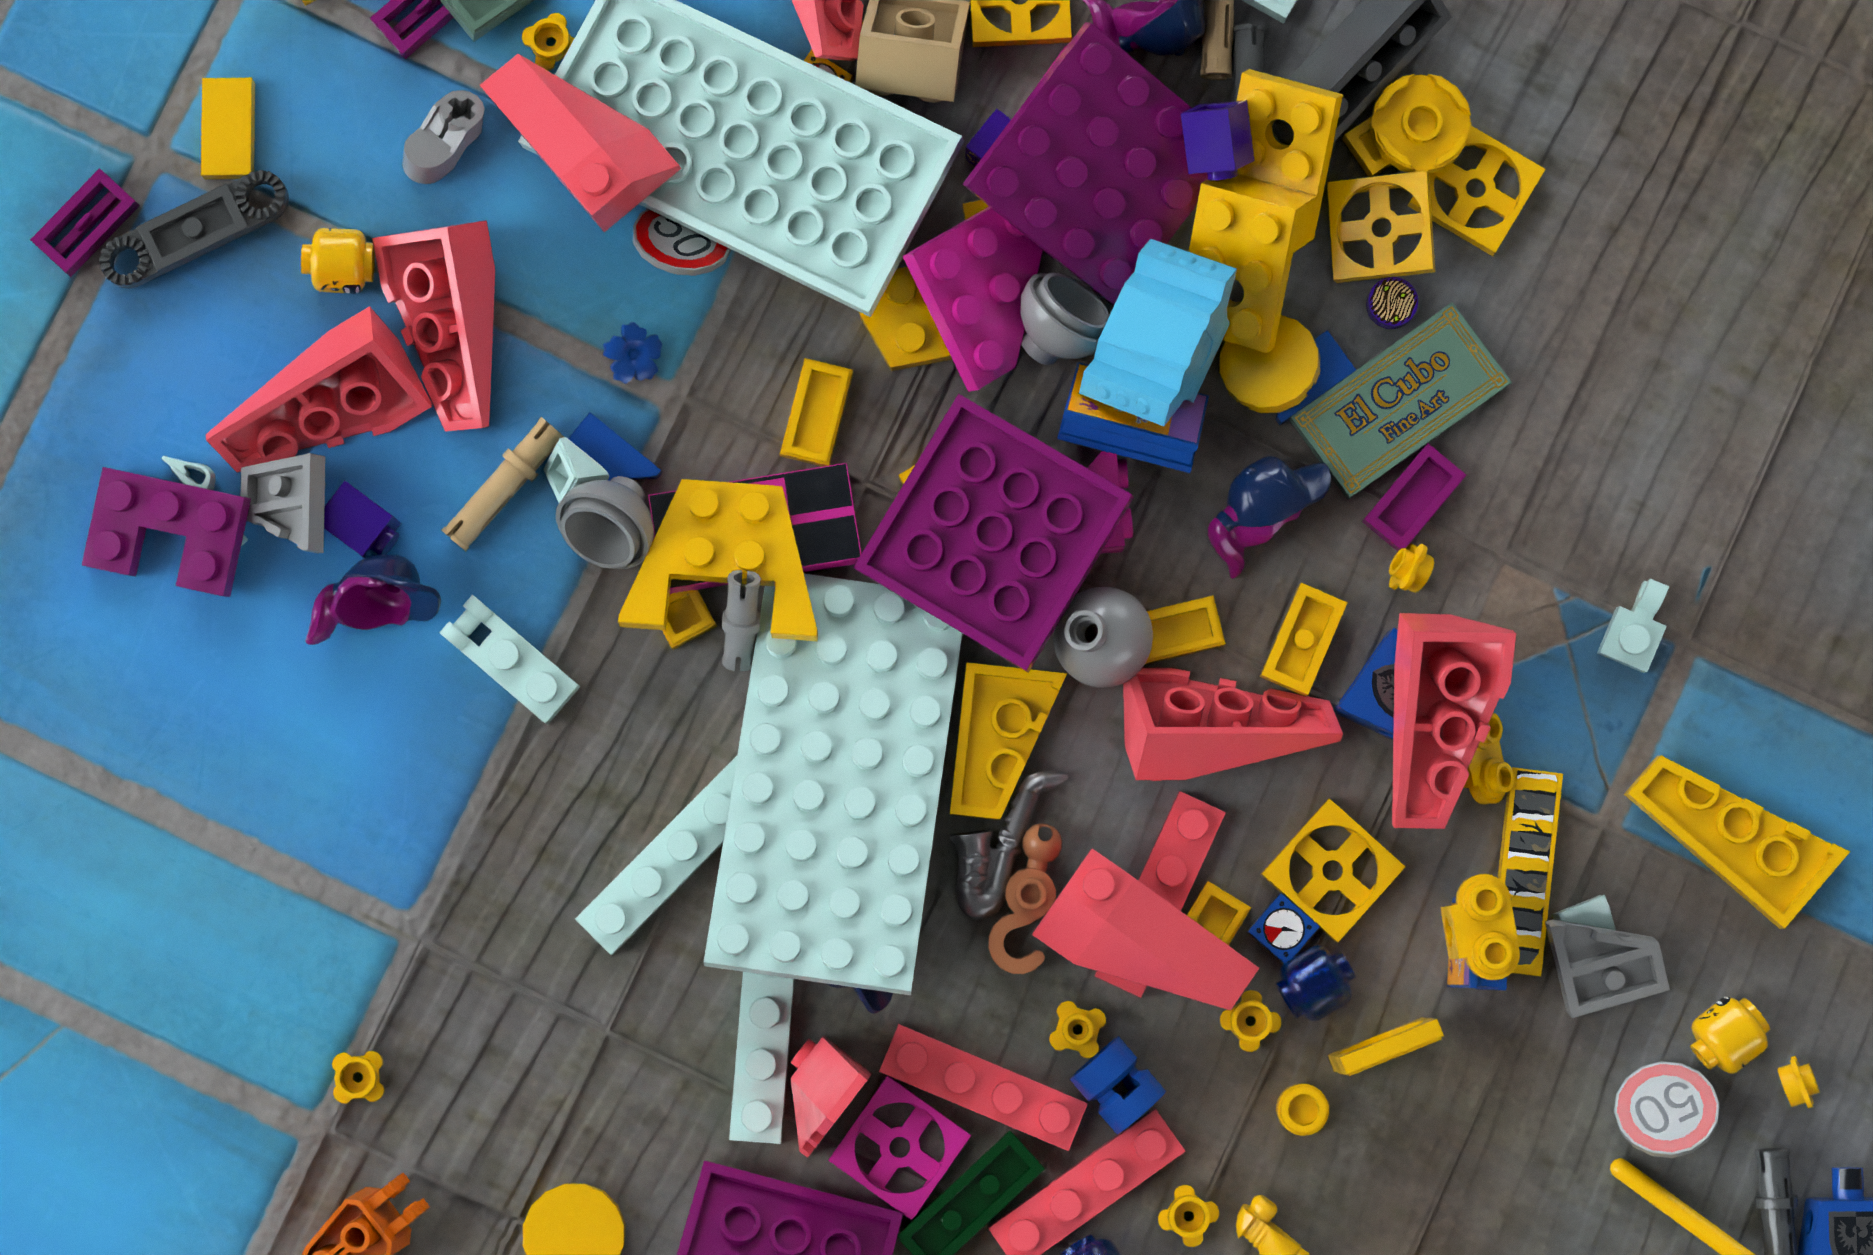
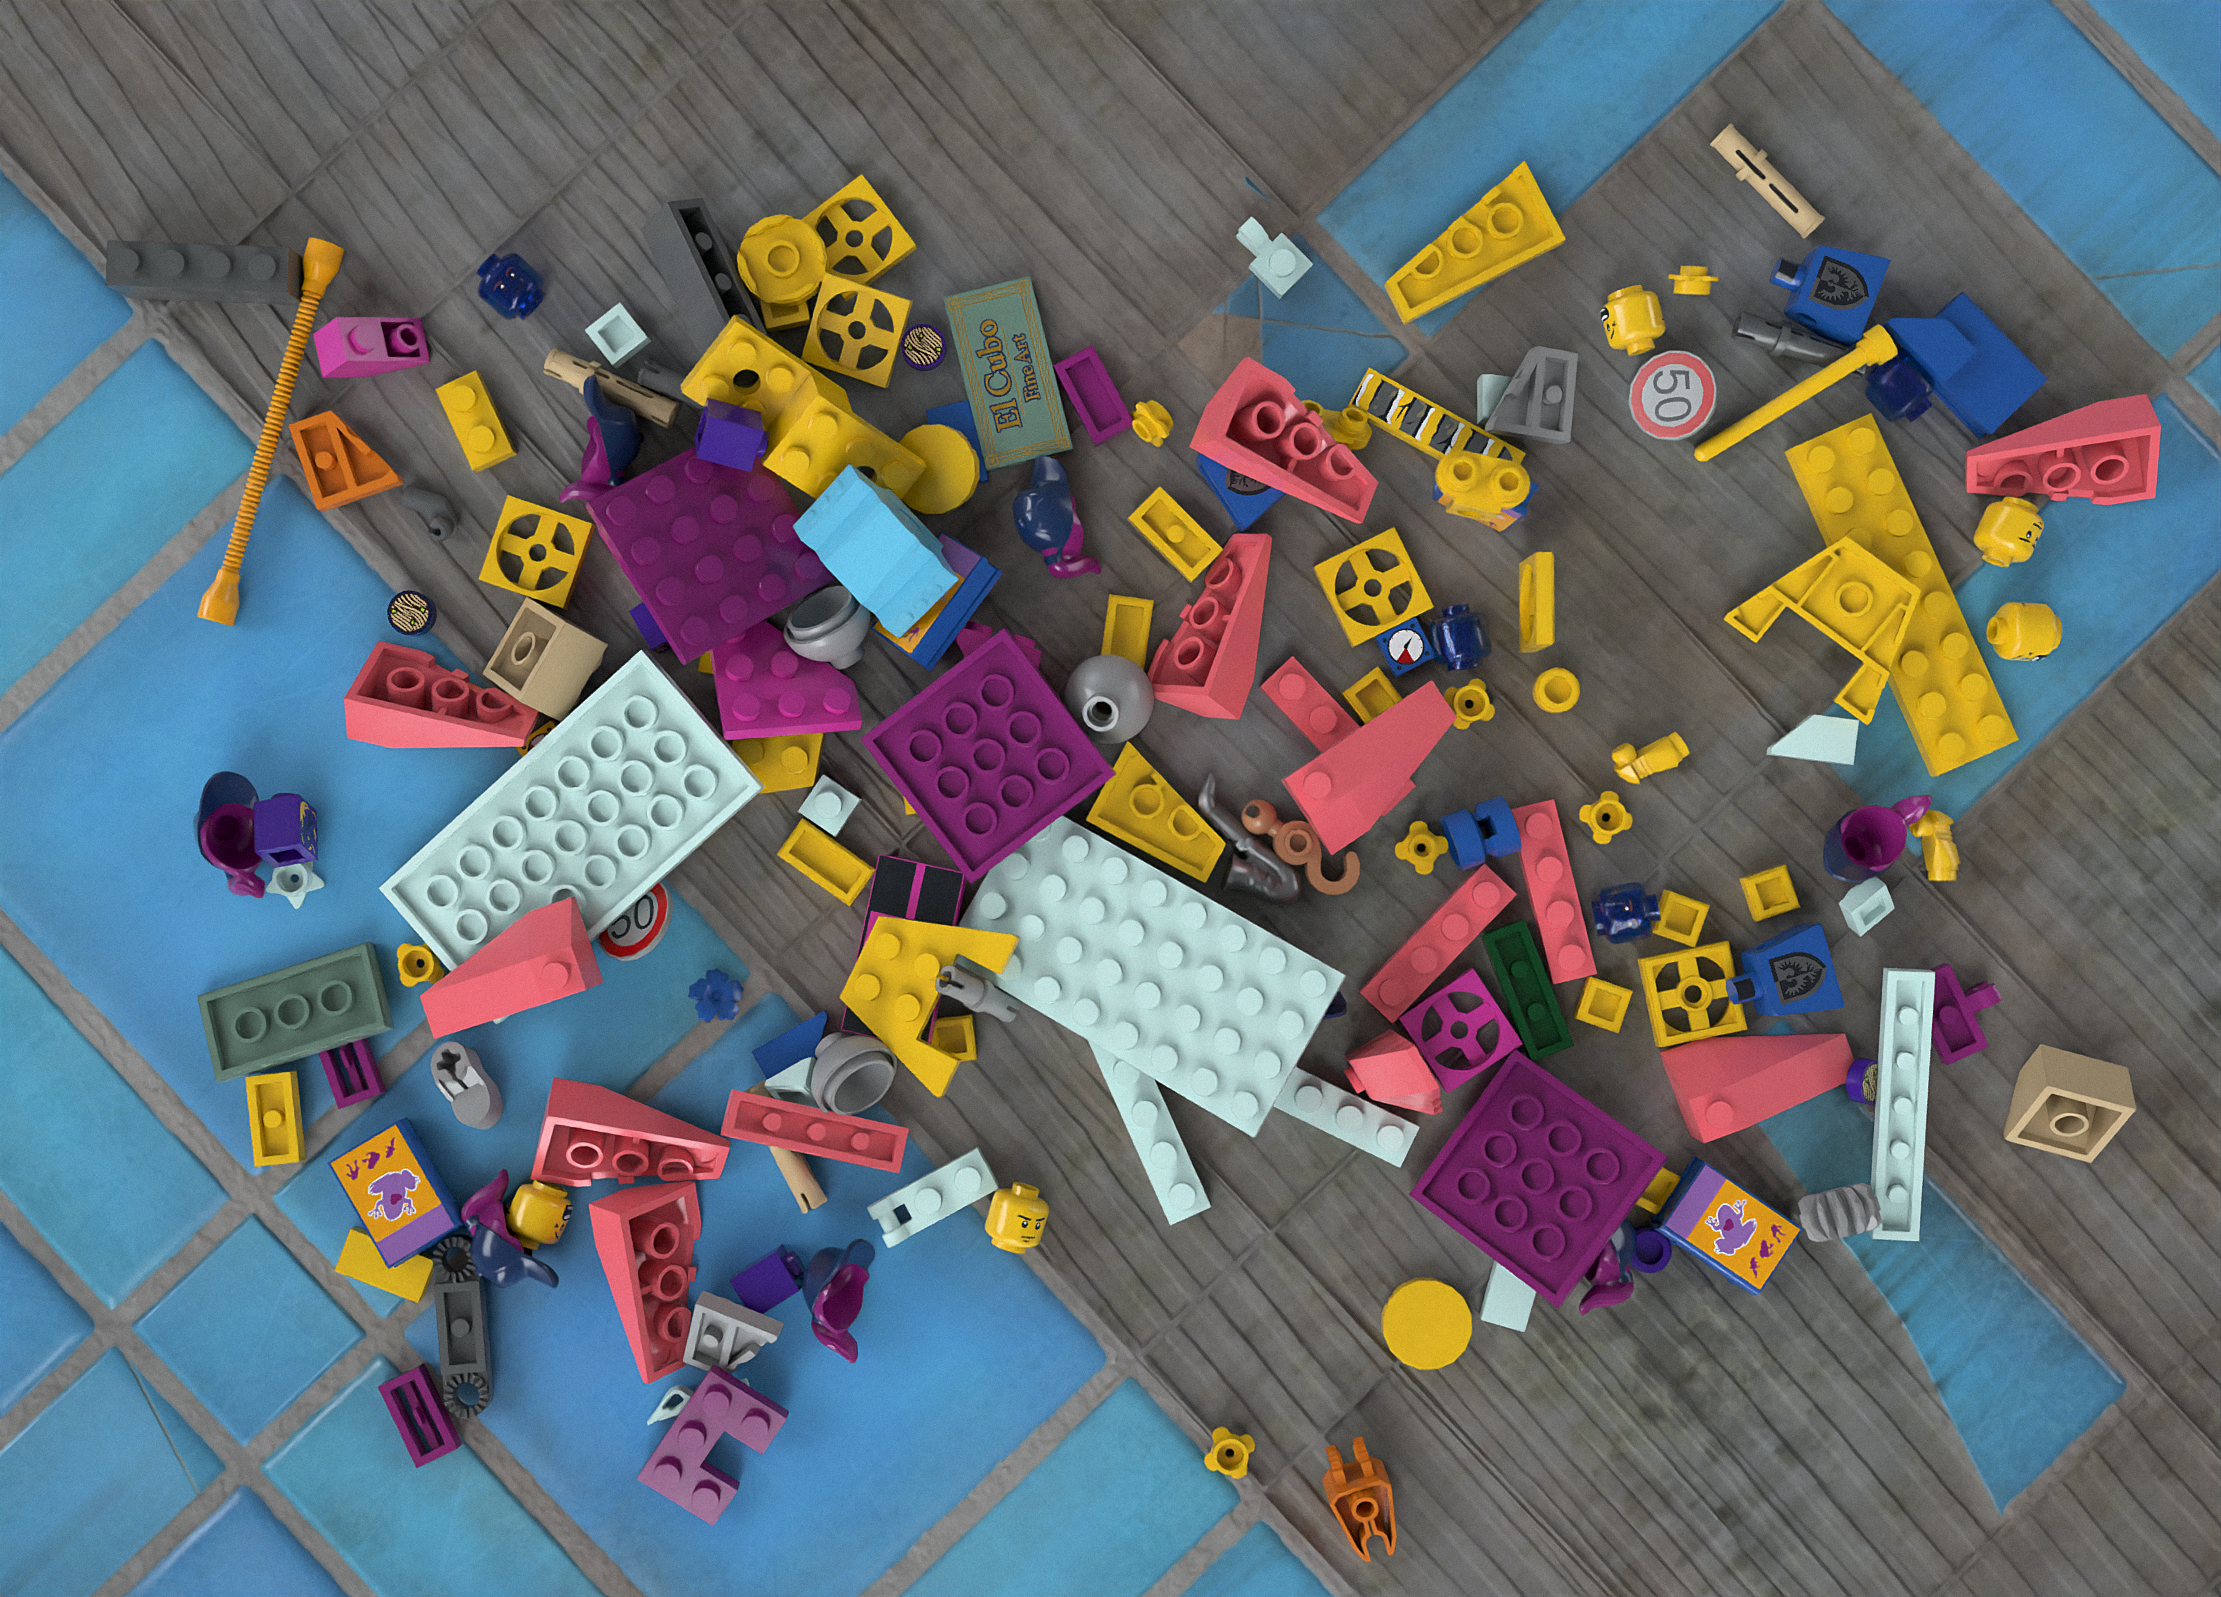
camera: 70 degrees left, 5 degrees up
none -> piece [328,1118,465,1269]
none -> dark blue hair [461,1169,559,1289]
none -> coral plate [720,1090,909,1173]
none -> light aqua plate [798,774,862,837]
none -> yellow head [985,1182,1049,1254]

